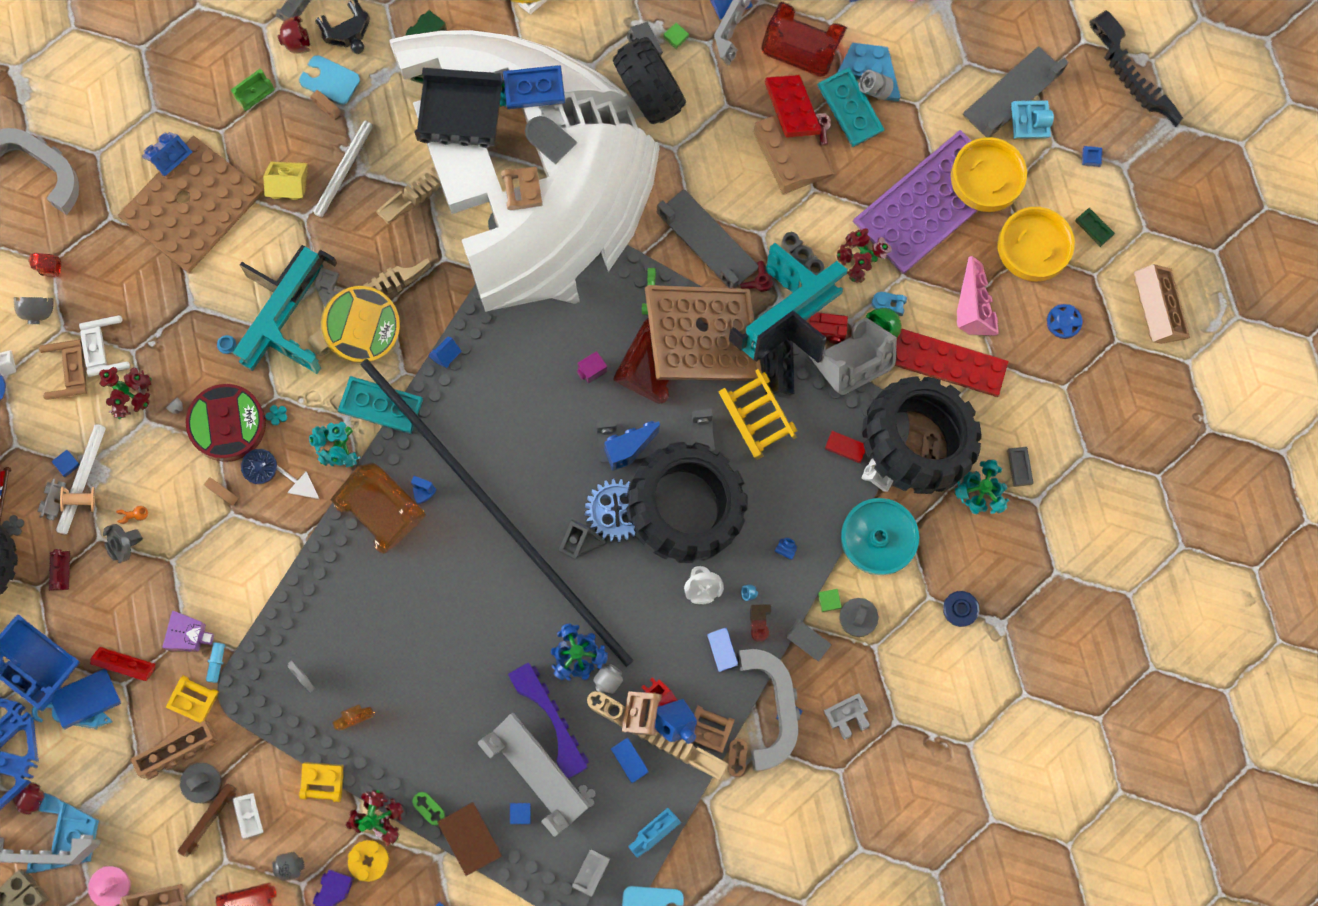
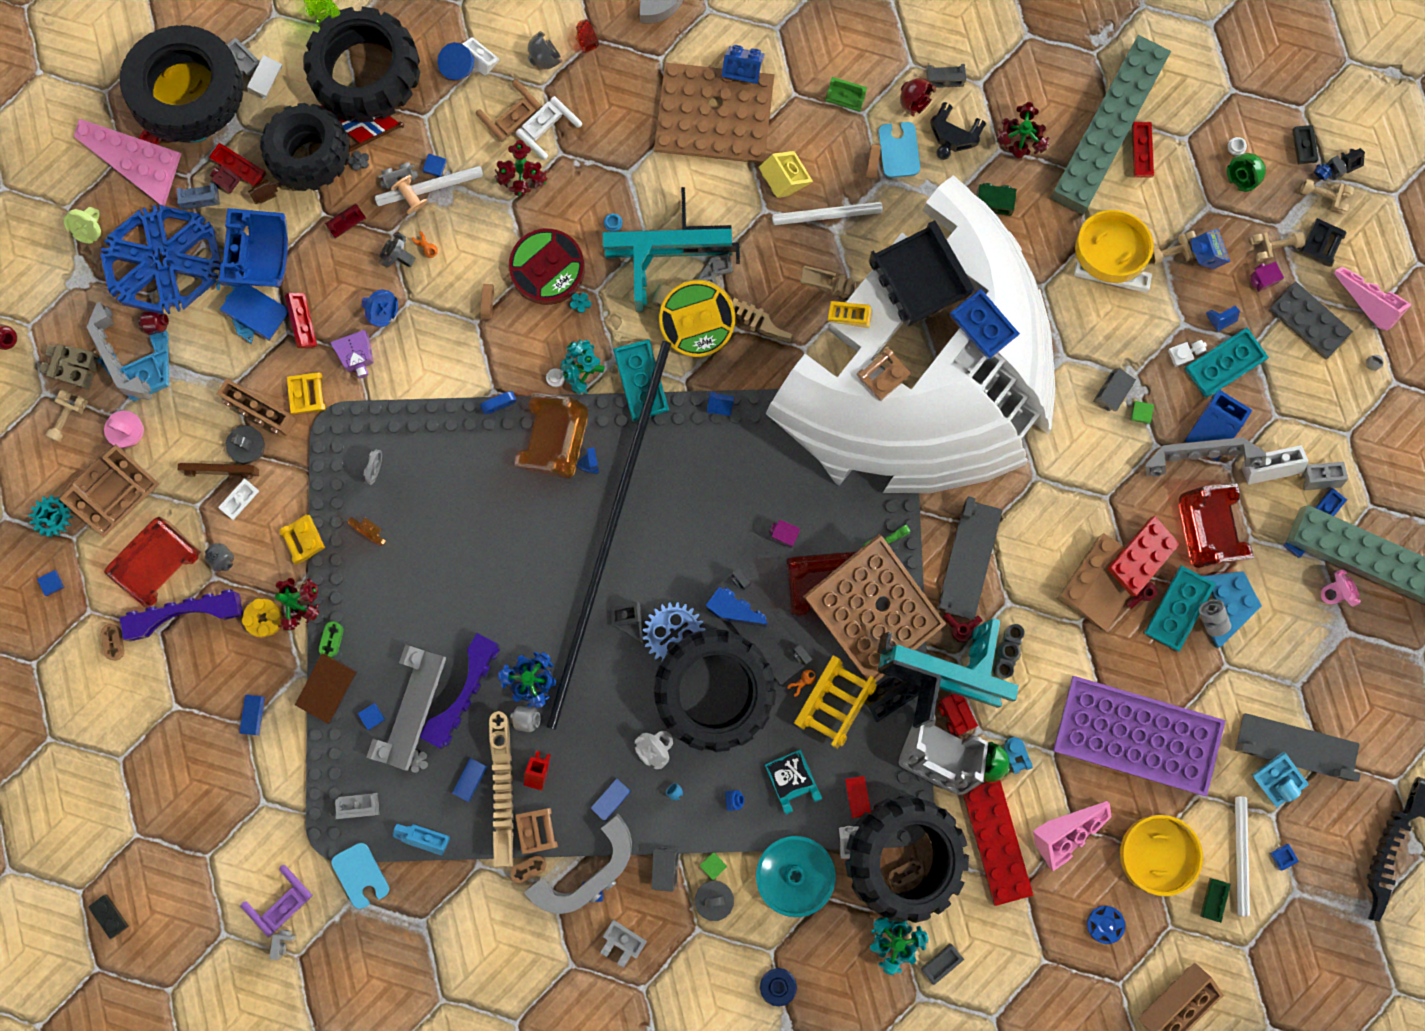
camera: 65 degrees right, 5 degrees up
light grey hinge [166,397,183,414] -> none
medium azure axle [206,642,225,683] -> none
dark blue wheel [241,449,277,485] -> none
white piece [277,465,319,499] -> none
dark grey window [525,116,577,165] -> none
black tyre [613,37,686,124] -> none
medium nougat plate [622,691,662,736] -> none
blue torso [654,699,697,744] -> none
leg [750,604,771,642] -> none
dark red plant [837,228,892,283] -> none
yellow brick [951,137,1027,212] -> none
none -> blue tile [361,289,398,327]
none -> blue beam [480,391,517,415]
none -> white plate [546,368,565,387]
none -> flag [765,749,822,815]
none -> orange arm [787,670,816,697]
none -> yellow slope [827,301,872,328]
none -> white axle [1235,796,1250,917]

